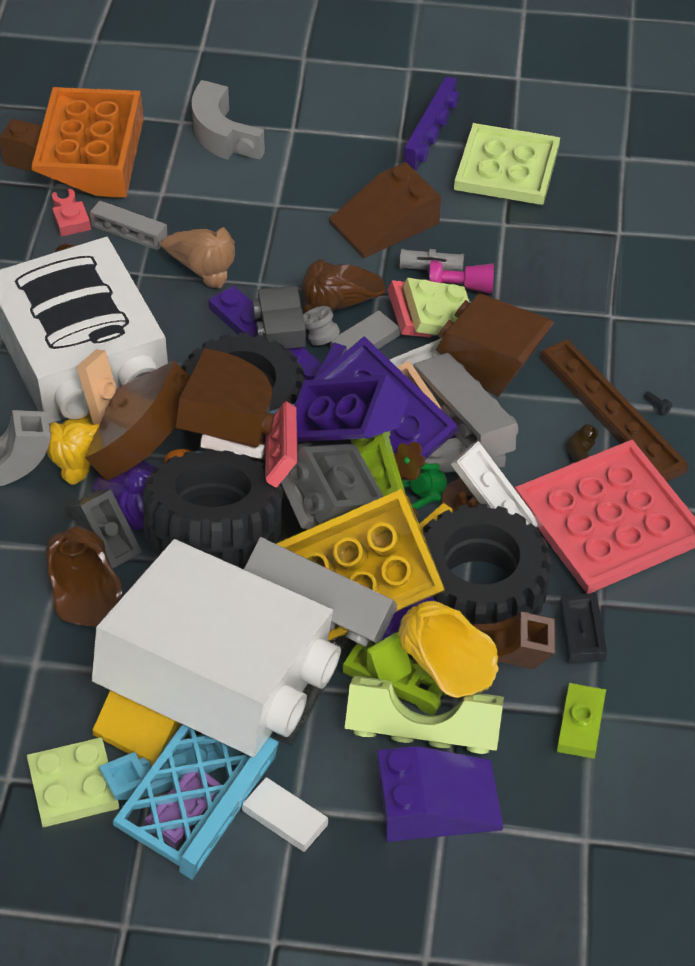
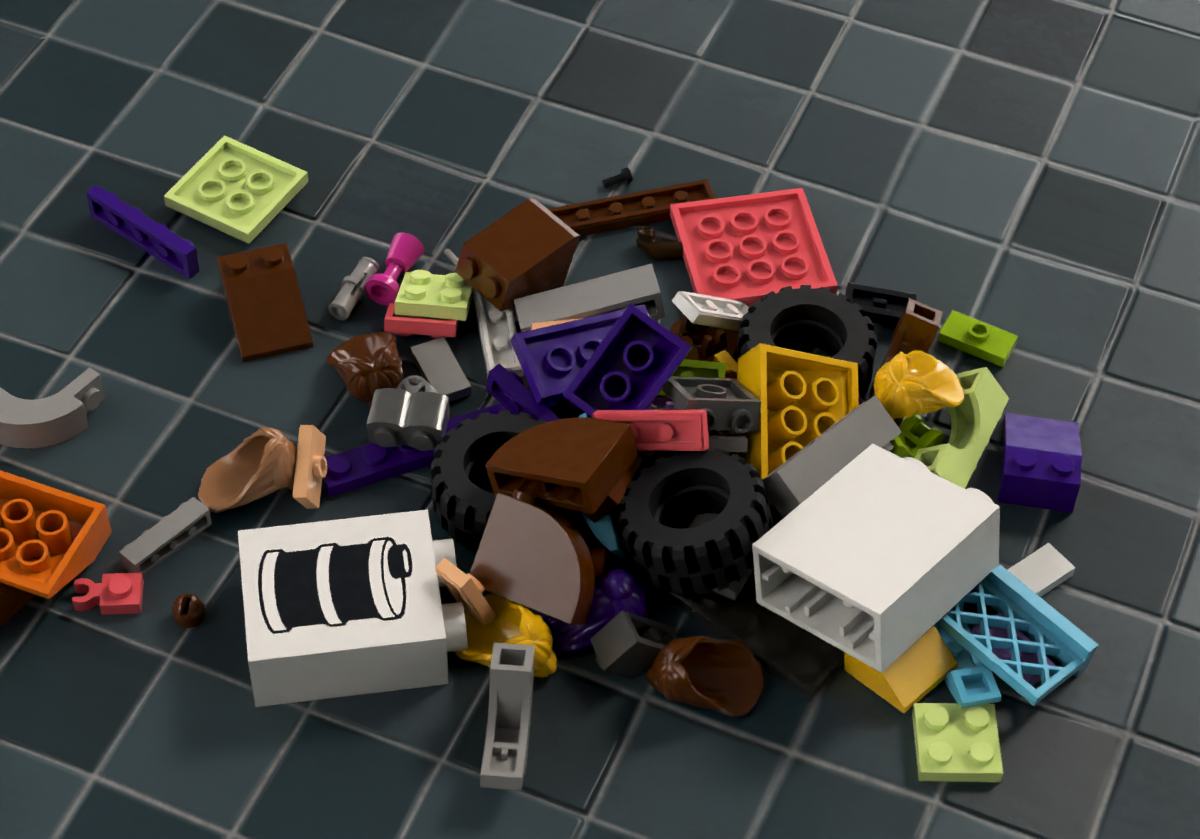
camera: 75 degrees left, 0 degrees up
none -> light nougat plate [292,425,327,509]

